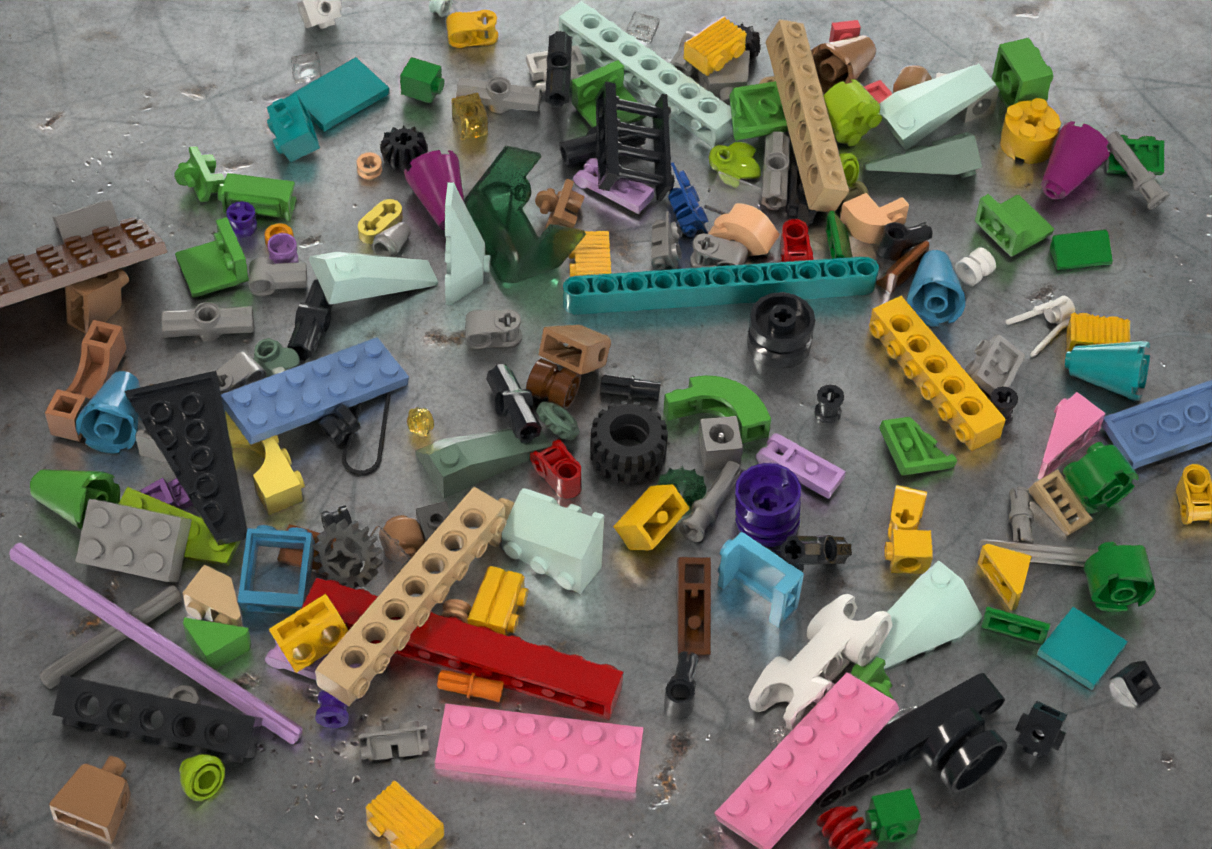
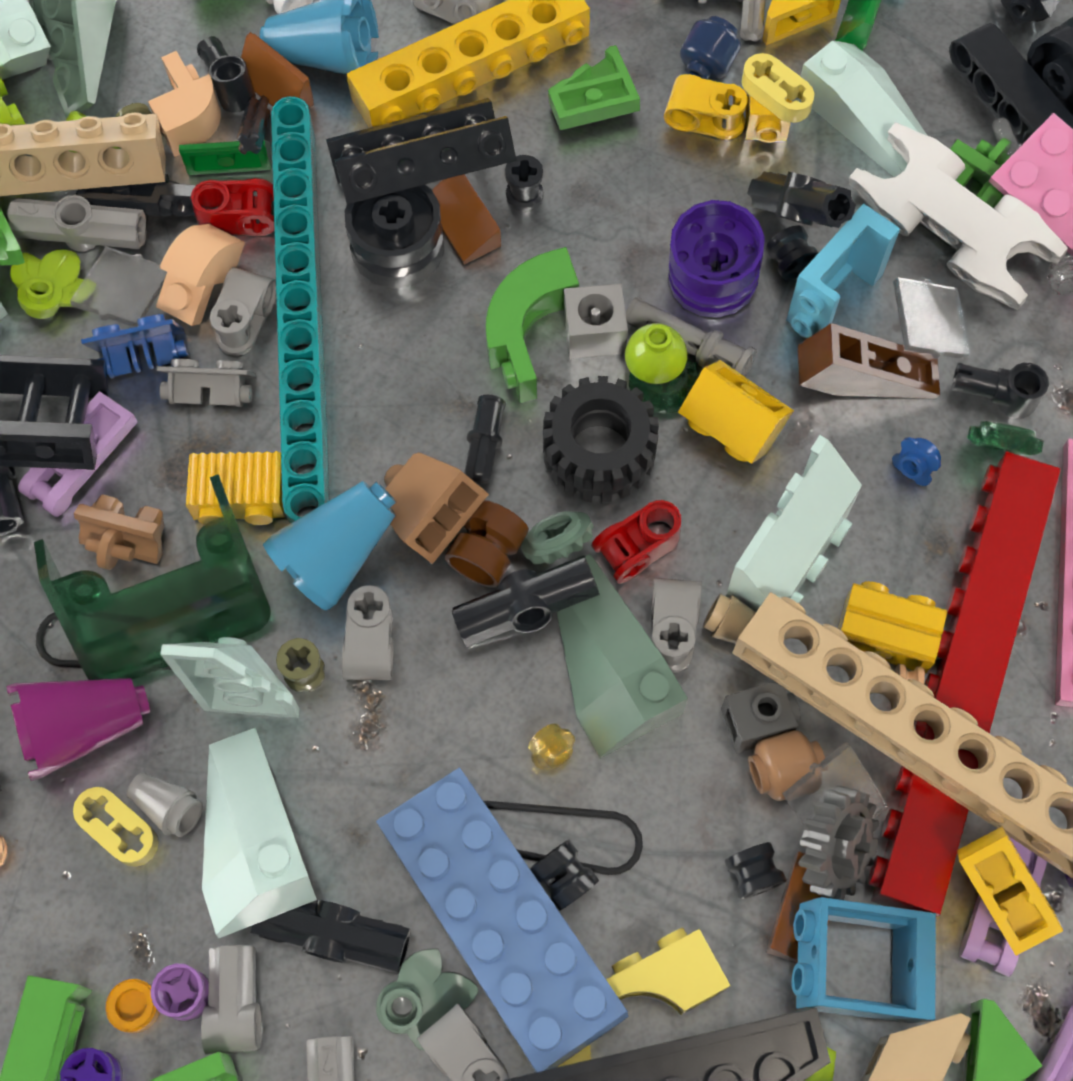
camera: 85 degrees left, 15 degrees up
orange axle [437,670,504,703] -> none
lavender plate [756,433,846,499] -> none
none -> black axle [236,95,270,155]
none -> dark azure cone [263,481,396,611]
none -> olive bush [276,638,325,692]
none -> black fence [326,98,517,204]
none -> dark orange slope [432,174,501,265]
none -> lime brick [625,323,687,384]
none -> light grey piece [651,578,702,673]
none -> dark blue head [679,16,741,80]
none -> light yellow beam [741,53,815,123]
none -> blue plate [892,437,941,486]
none -> clear piece [893,277,970,359]
none -> clear green gear [967,421,1044,456]

